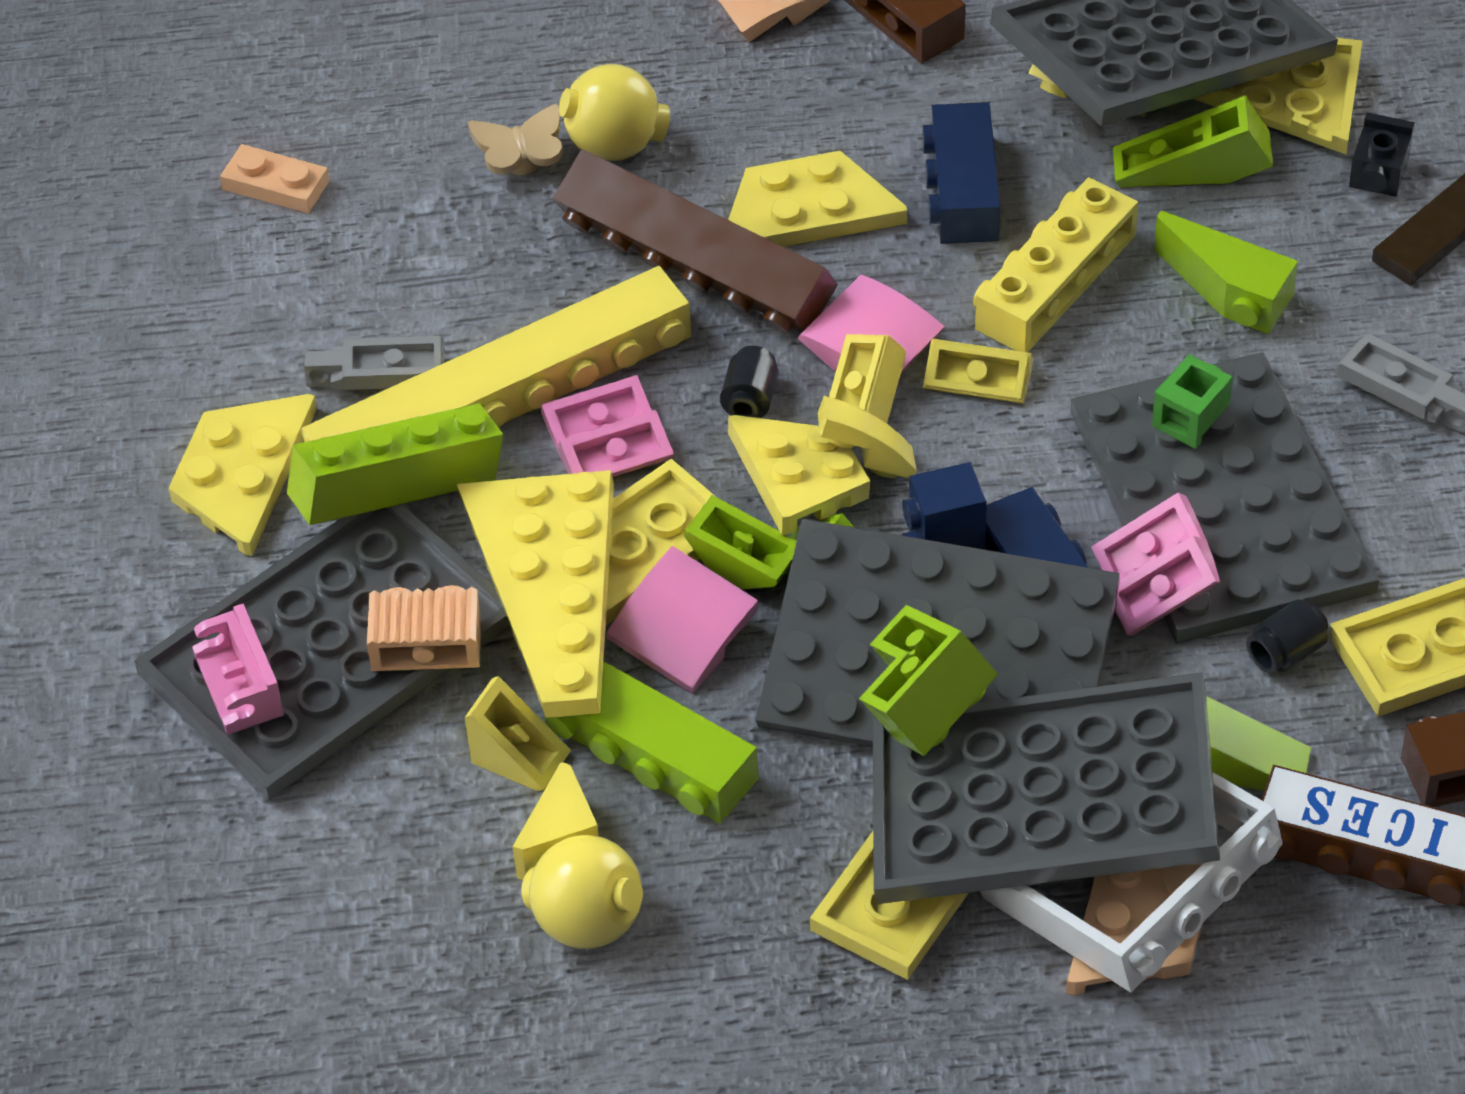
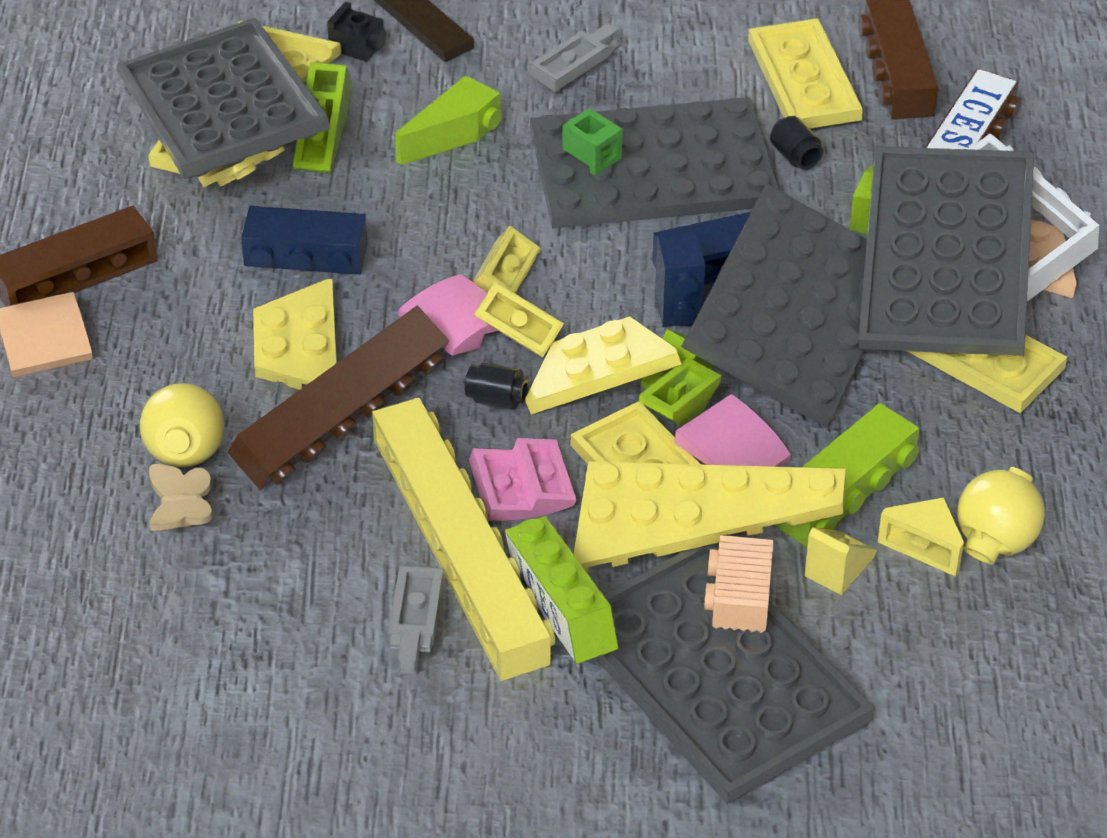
camera: 85 degrees left, 5 degrees down
light yellow wing [168,394,317,556] -> none
bright pink hinge [192,604,284,735] -> none
light nougat plate [220,144,330,214] -> none
light yellow slope [818,396,917,478] -> none
lime brick [859,605,999,756] -> none
light yellow brick [973,177,1138,352] -> none
bright pink slope [1091,493,1220,636] -> none

